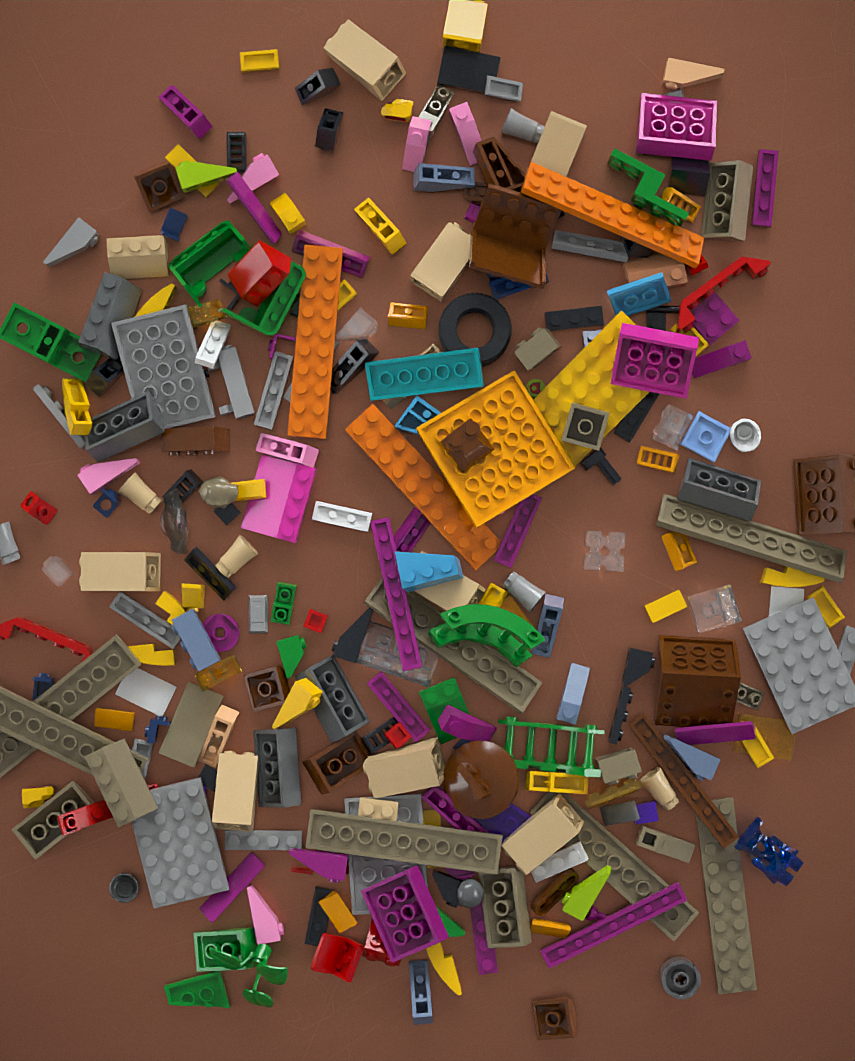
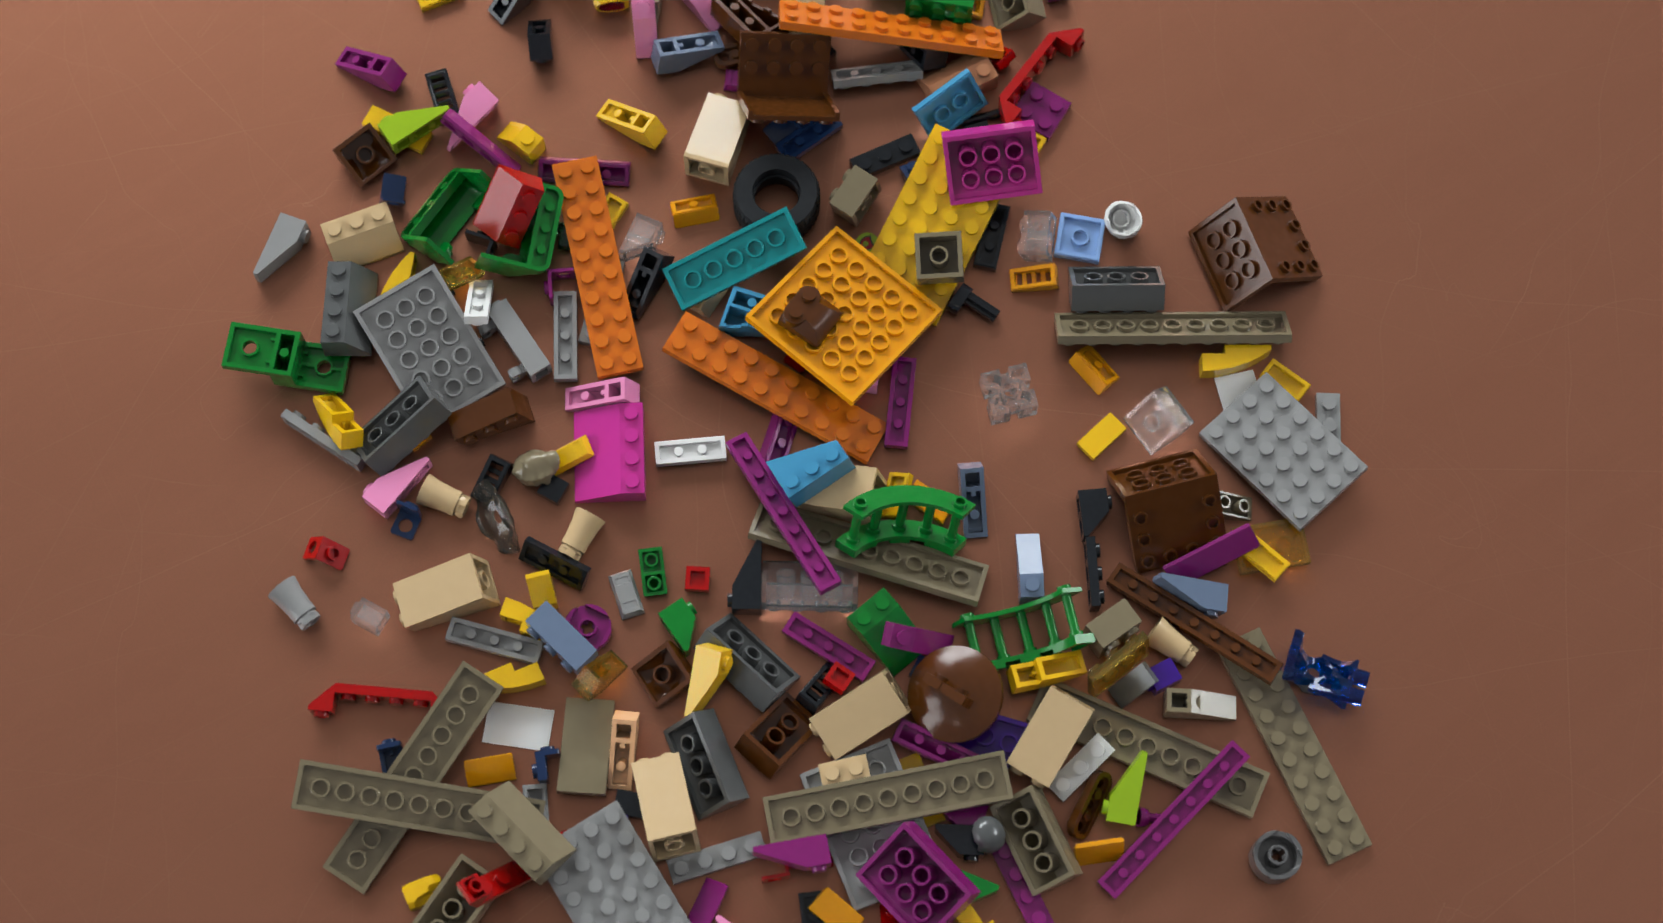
camera: 20 degrees left, 15 degrees down
black slope [85,357,124,397] -> none
light grey plant [502,571,546,613] -> none
magenta slope [692,340,752,379] -> none

